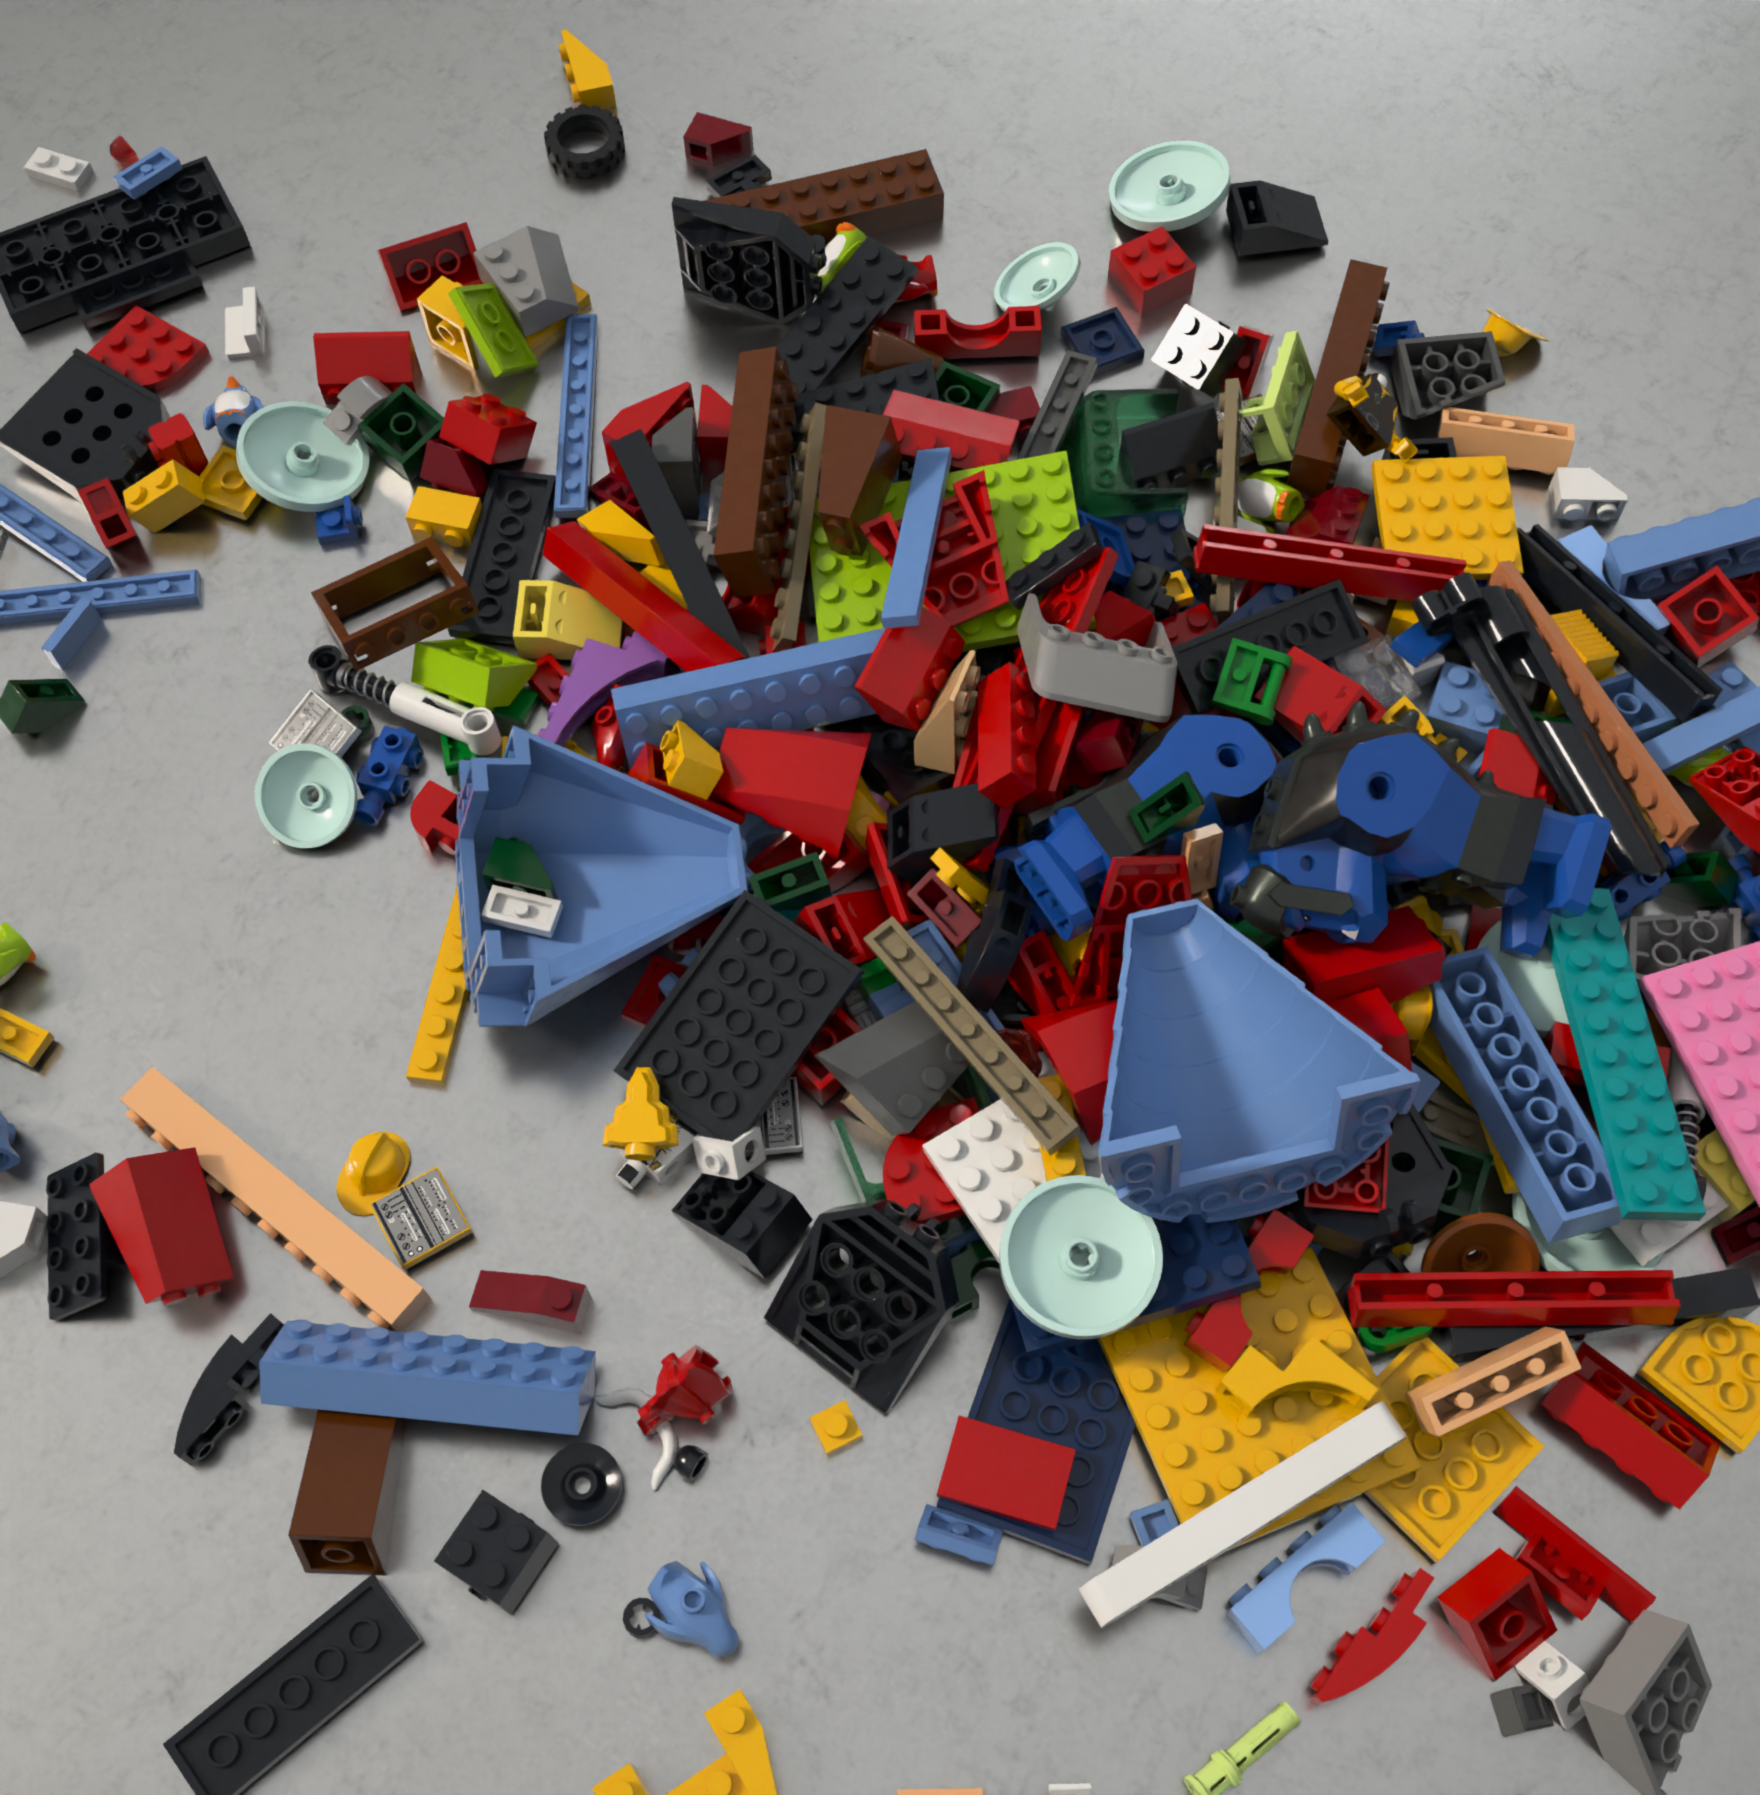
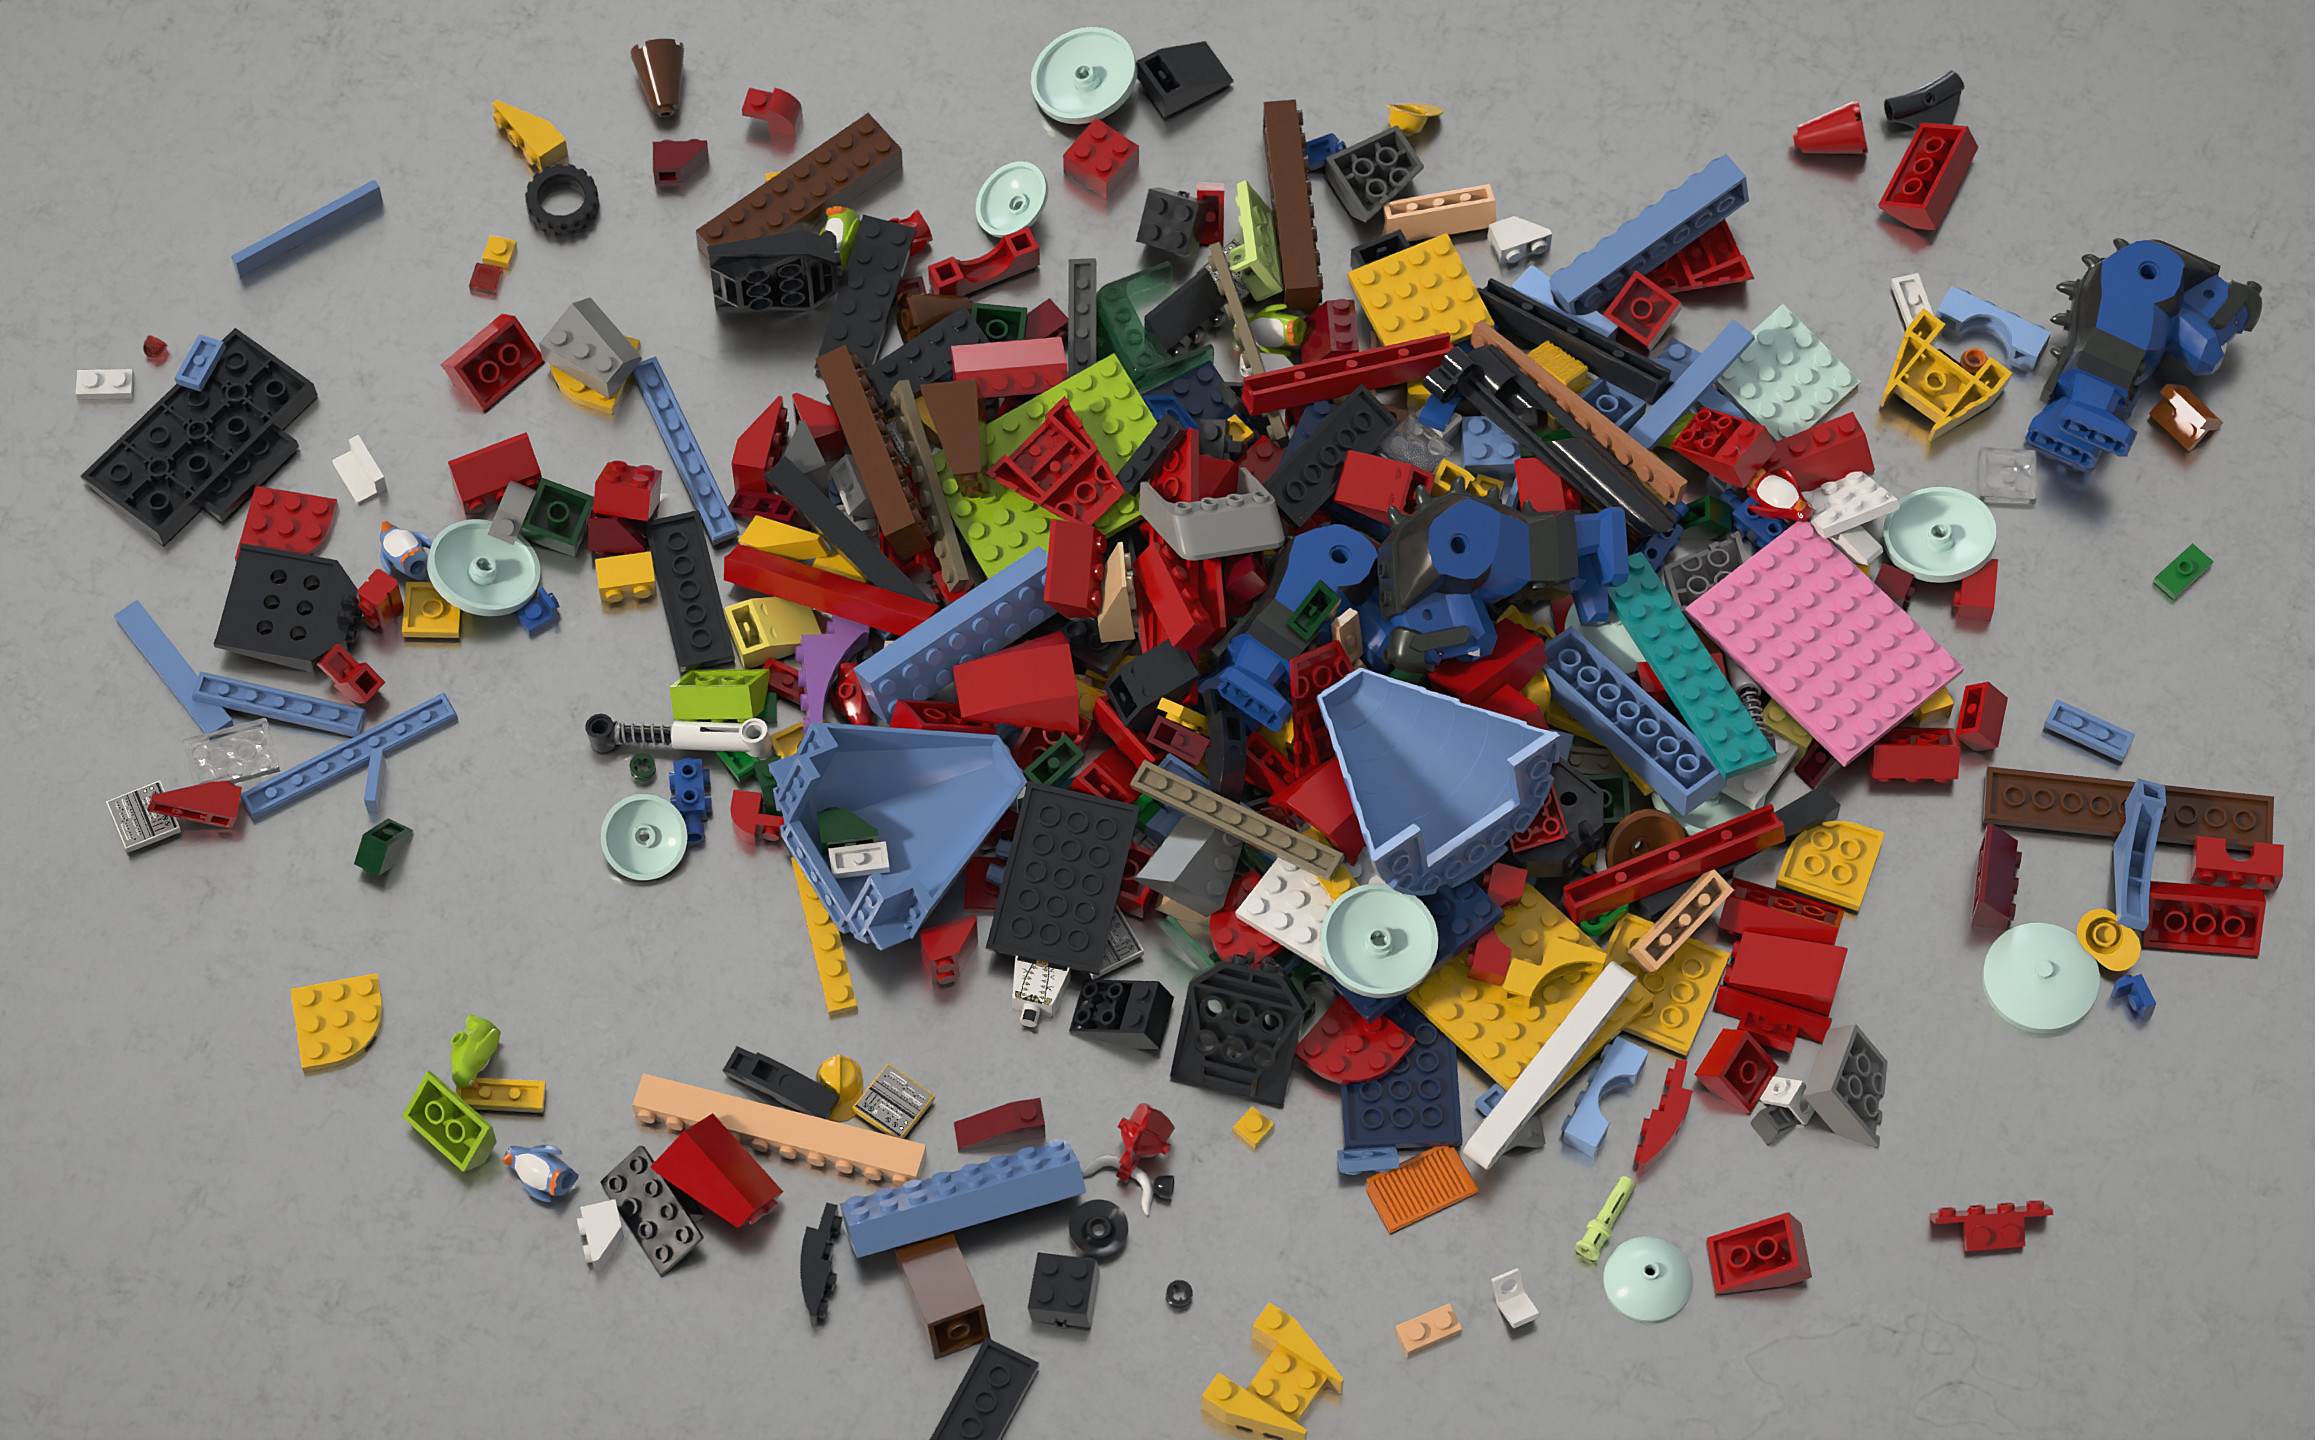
camera: 25 degrees left, 0 degrees up
yellow brick [123,459,205,533] -> none
tile [269,689,362,757] -> none
reddish brown window [311,537,480,671] -> none
yellow slope [417,275,479,370] -> none
lime tile [448,283,540,378] -> none
yellow rock [602,1067,679,1161] -> none
medium blue animal [645,1561,740,1659] -> none
yellow slope [660,720,723,800] -> none
white bracket [693,1126,766,1180] -> none
black hinge [705,155,772,198] -> none
medium blue tile [881,447,952,628] -> none
red tile [937,1415,1076,1532] -> none
dark blue tile [1060,307,1145,377] -> none
green plate [1211,638,1293,725] -> none
torso [1326,373,1418,463] -> none
none -> medium blue tile [231,180,383,277]
none -> clear red tile [469,262,504,296]
none -> yellow plate [482,235,517,269]
none -> reddish brown cone [630,38,684,117]
none -> black slope [722,1046,840,1120]
none -> red brick [742,87,803,138]
none -> red slope [919,914,978,985]
none -> red plate [1295,995,1416,1085]
none -> orange window [1366,1146,1479,1234]
none -> red slope [1723,931,1848,1017]

